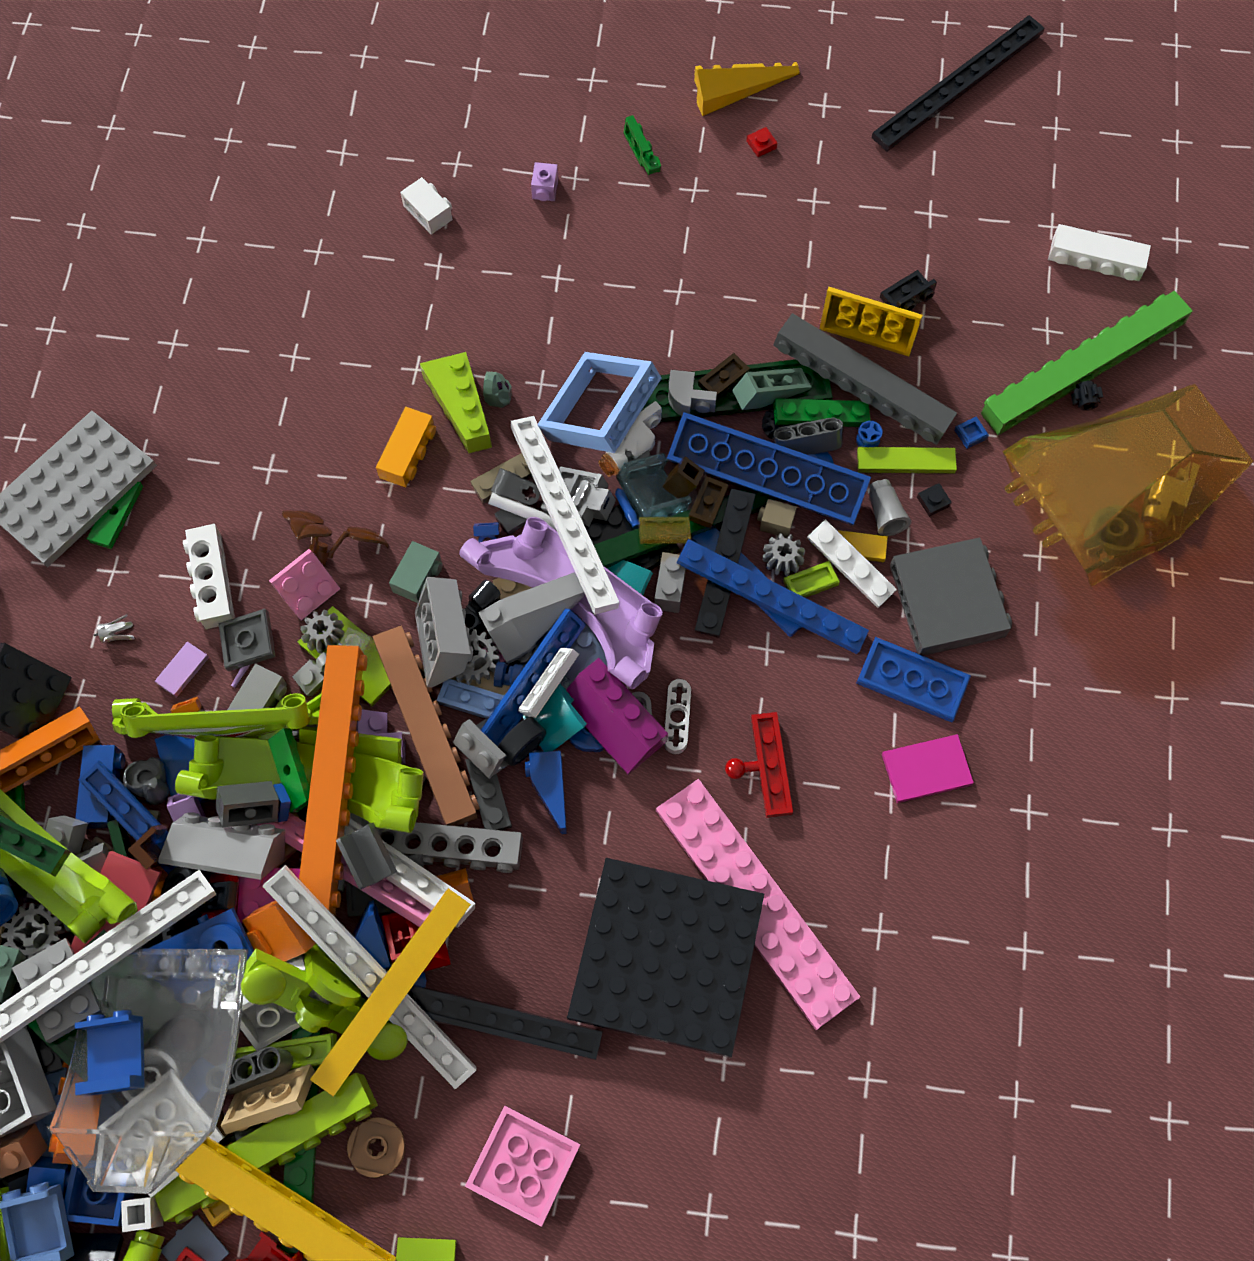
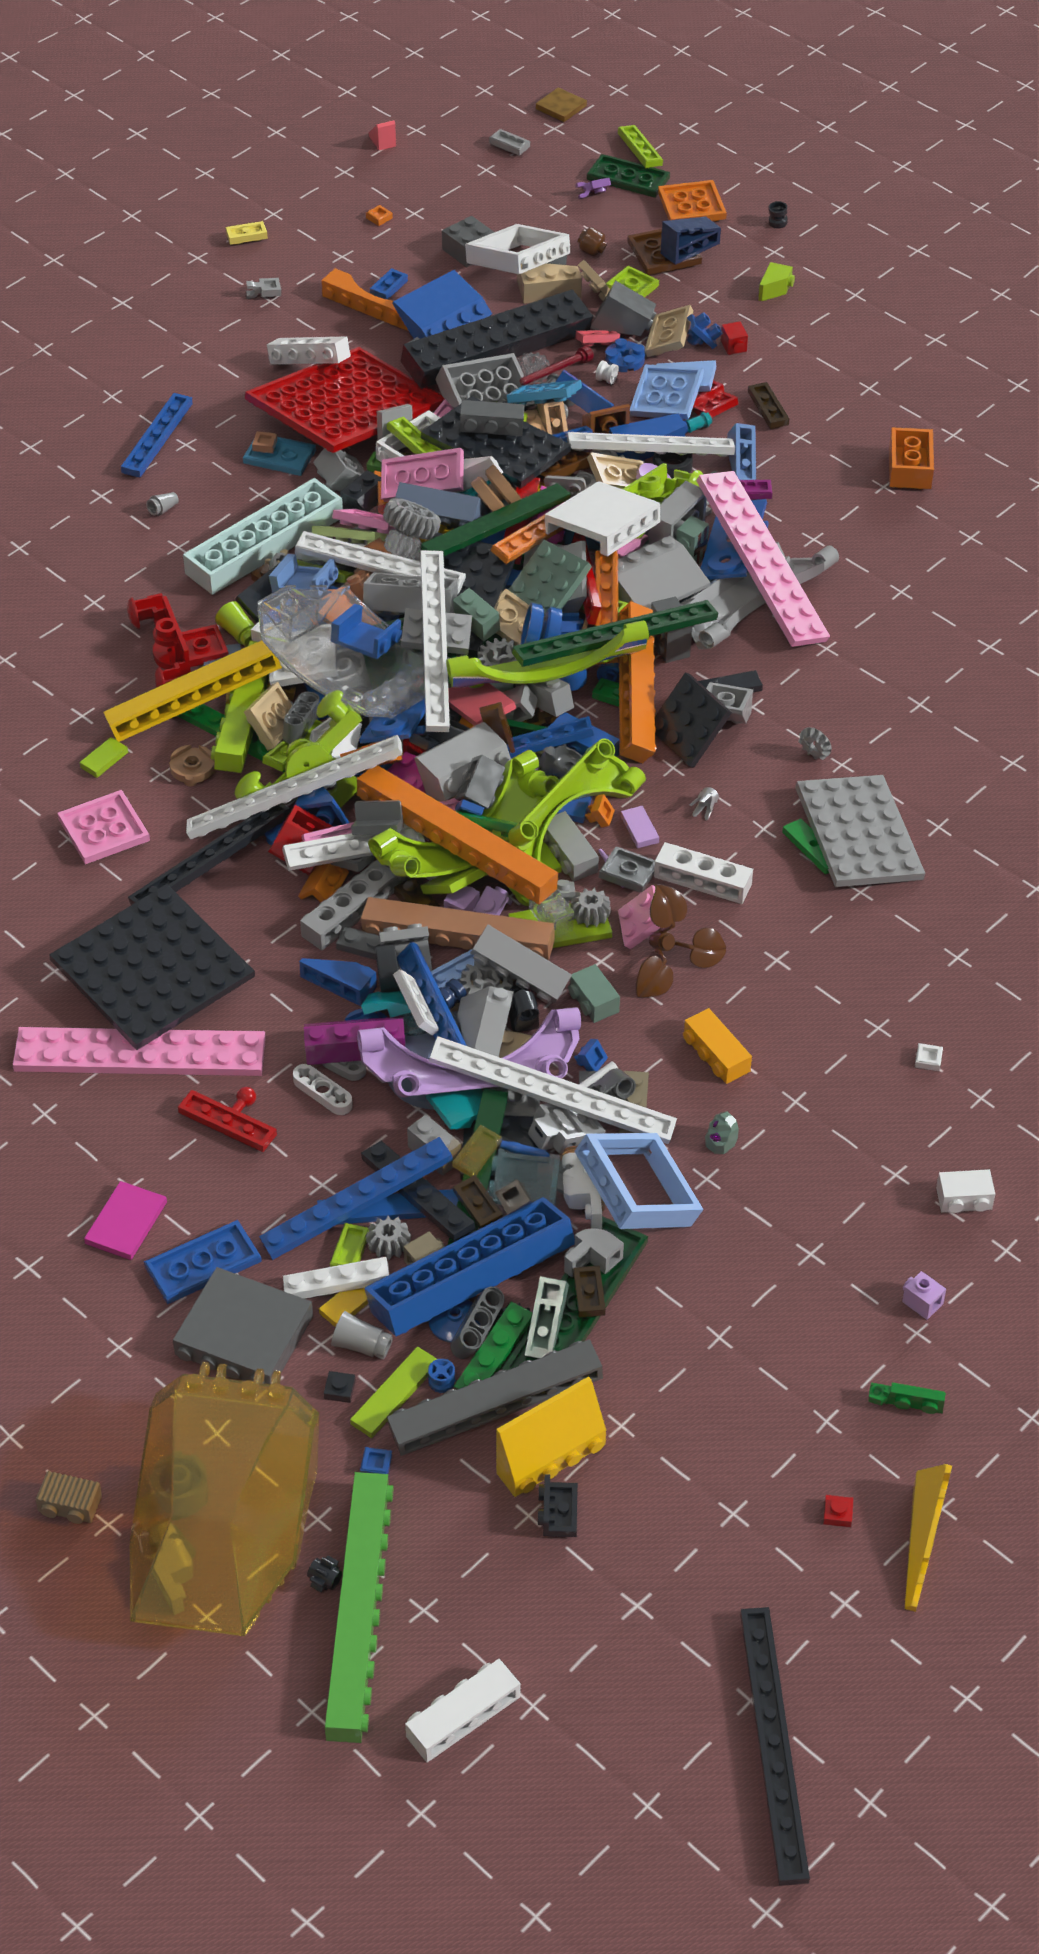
camera: 125 degrees right, 20 degrees down
yellow tile [310,888,471,1097] -> none
lime wedge [420,352,492,453] -> none
none -> dark tan brick [36,1471,102,1524]
none -> white tile [915,1043,943,1071]

